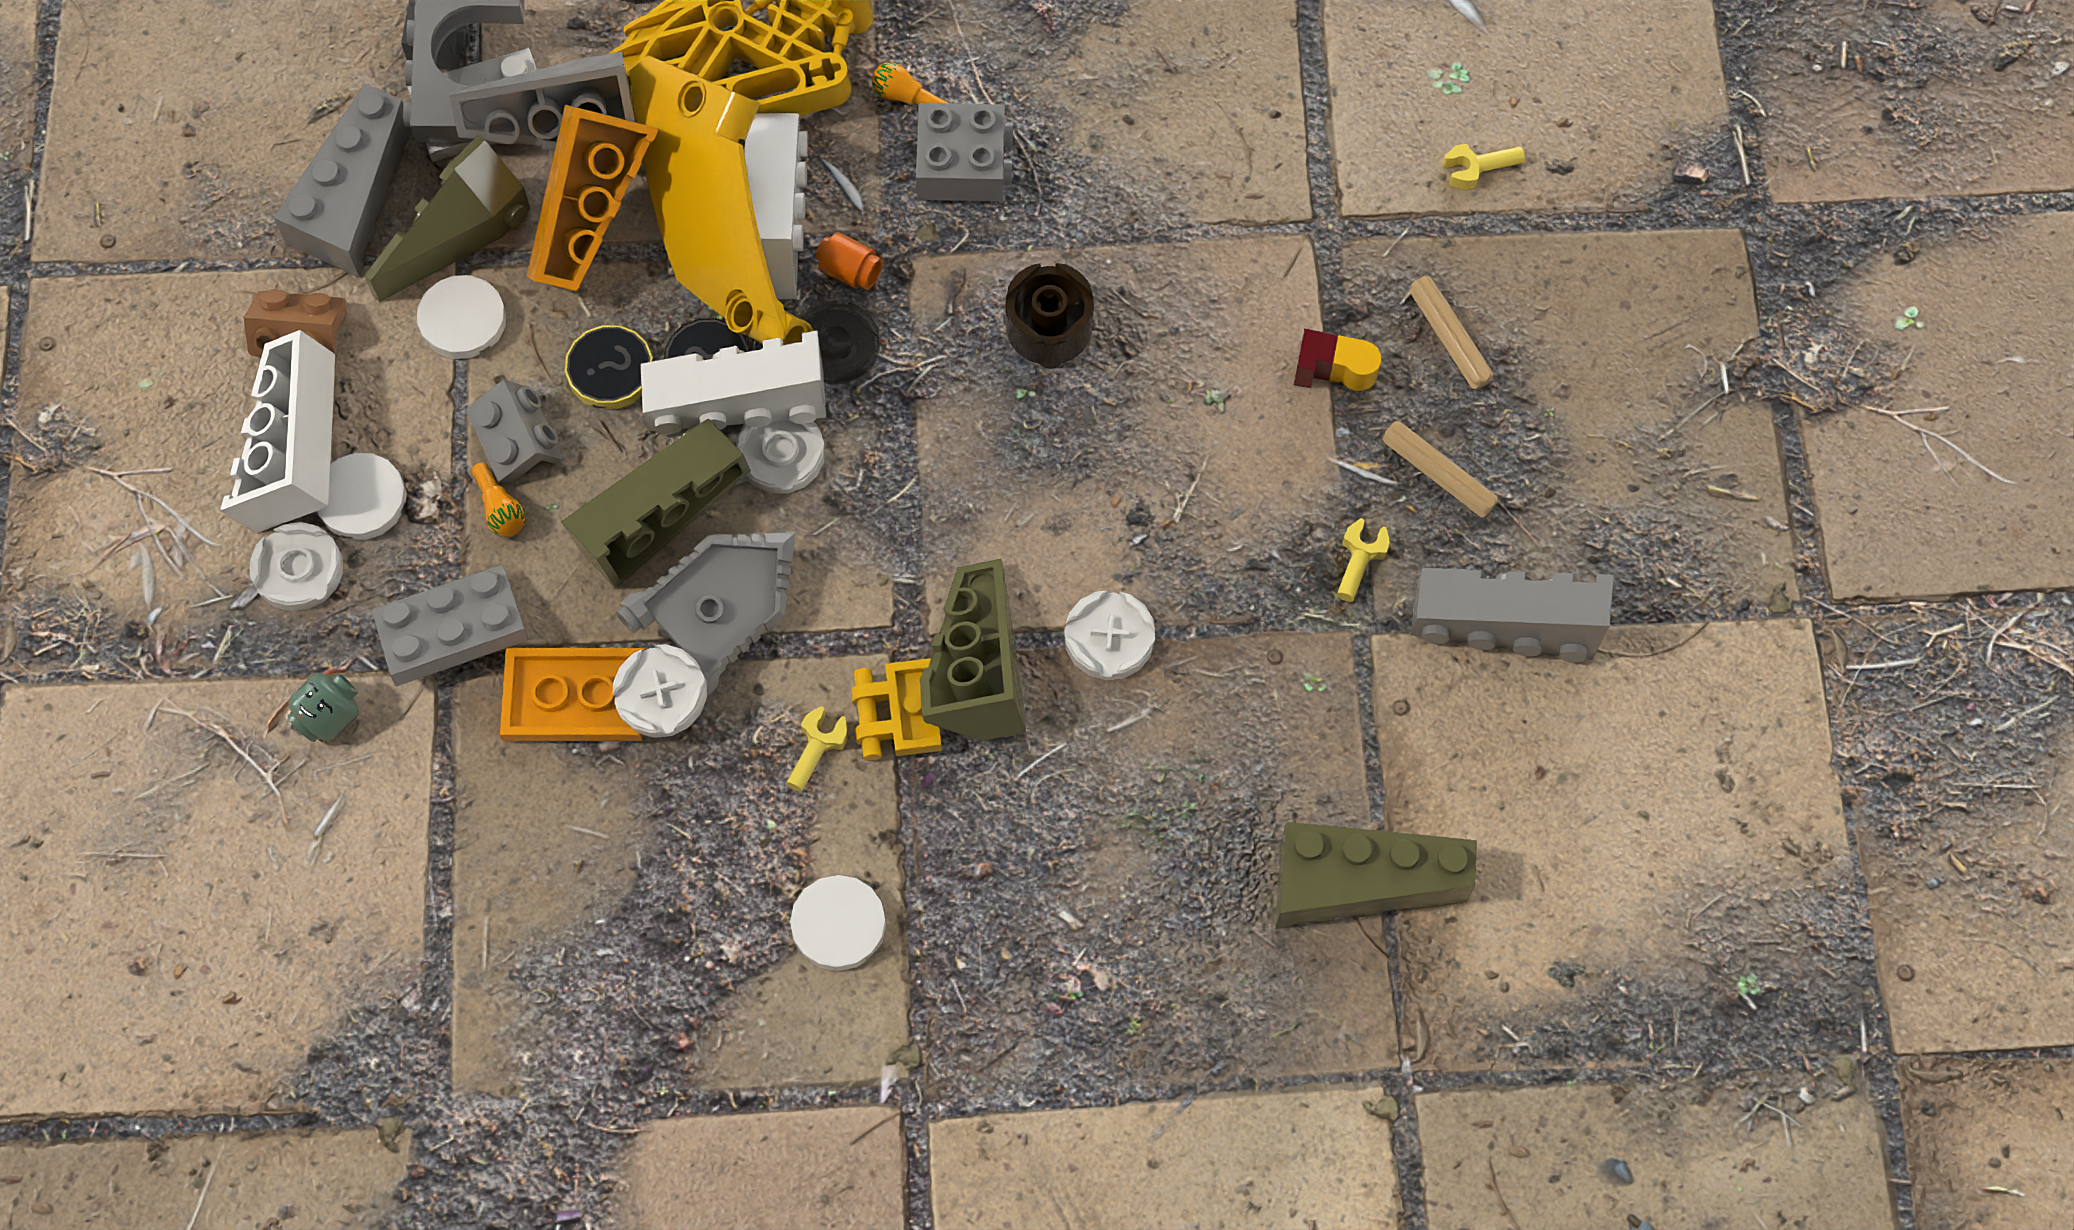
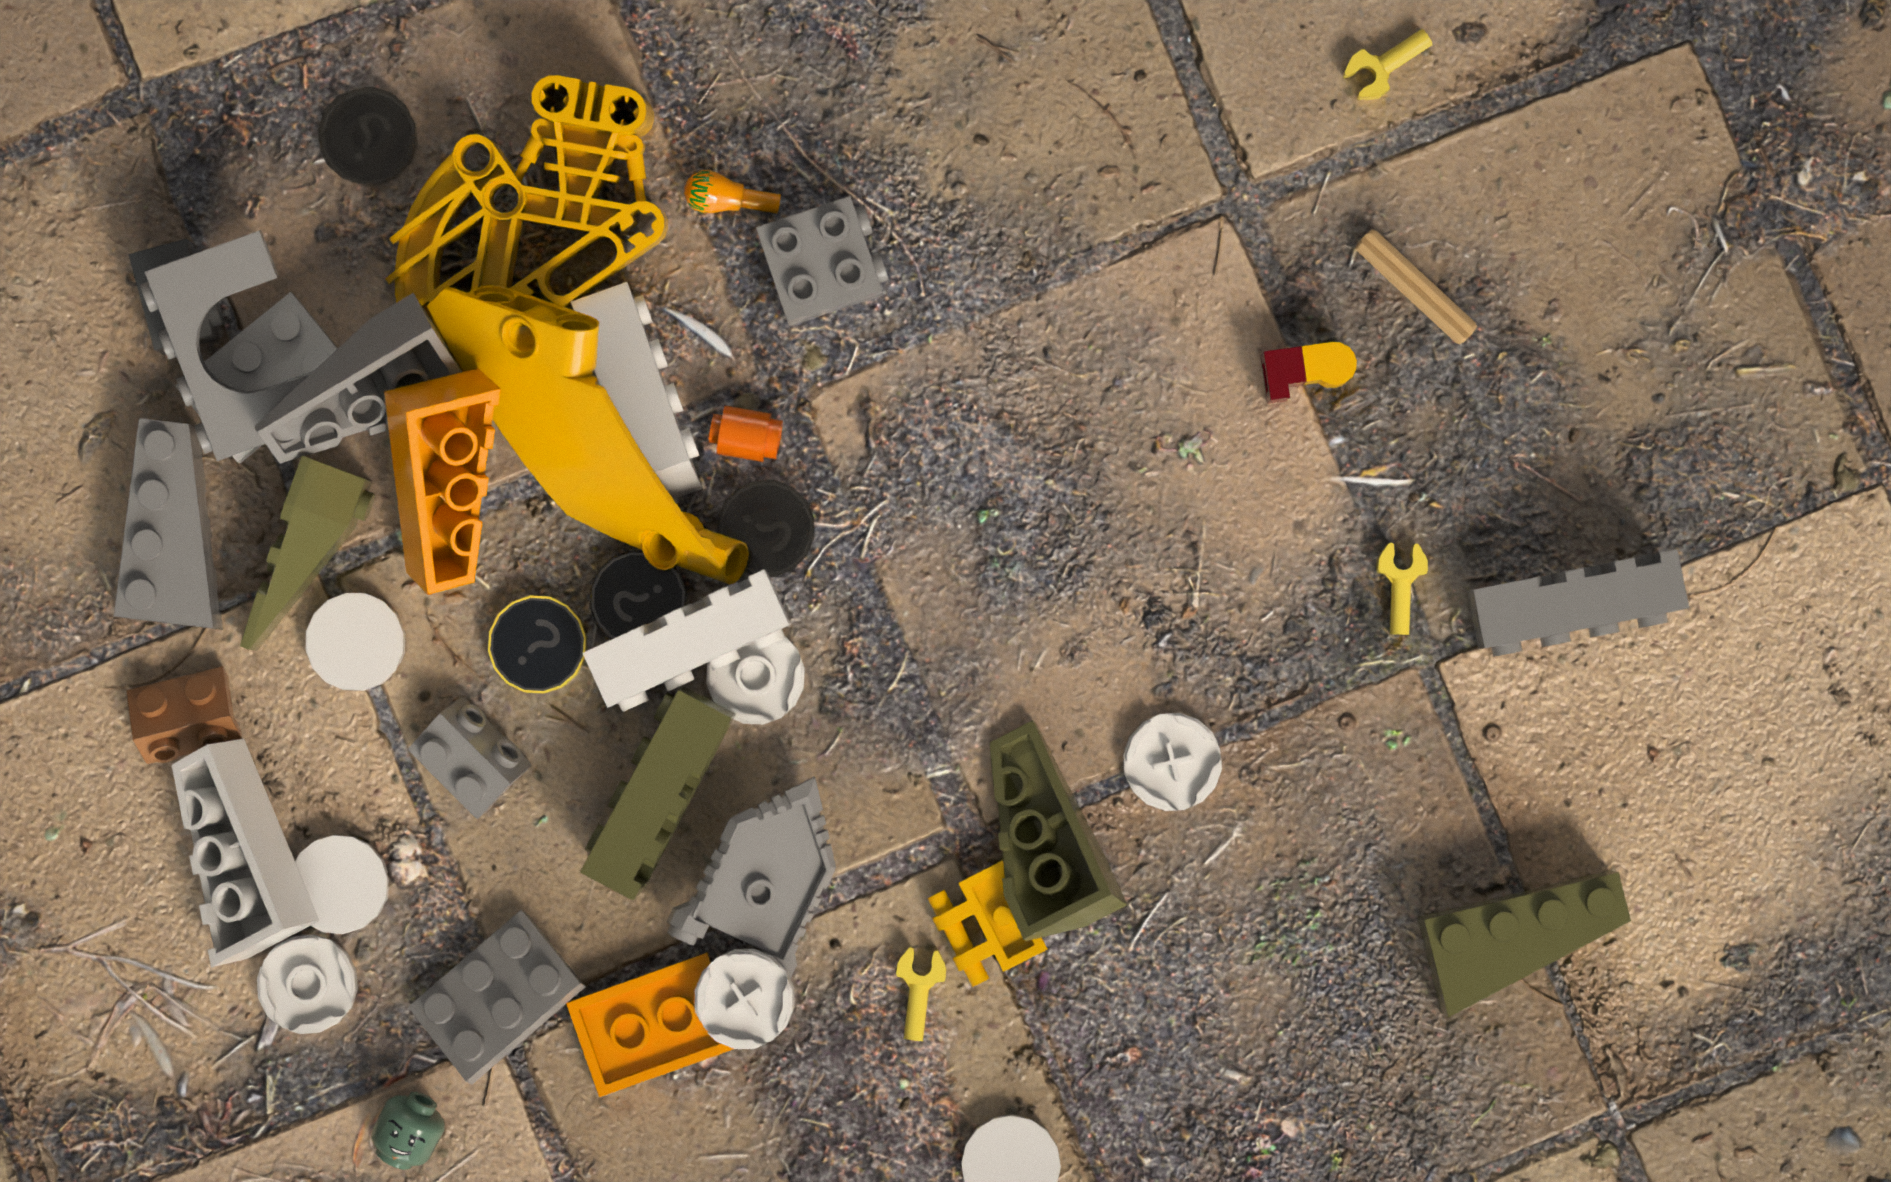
camera: 25 degrees left, 20 degrees up
light orange piece [471,462,526,537] -> none
dark brown brick [1005,263,1094,369] -> none
tan axle [1383,421,1498,517] -> none

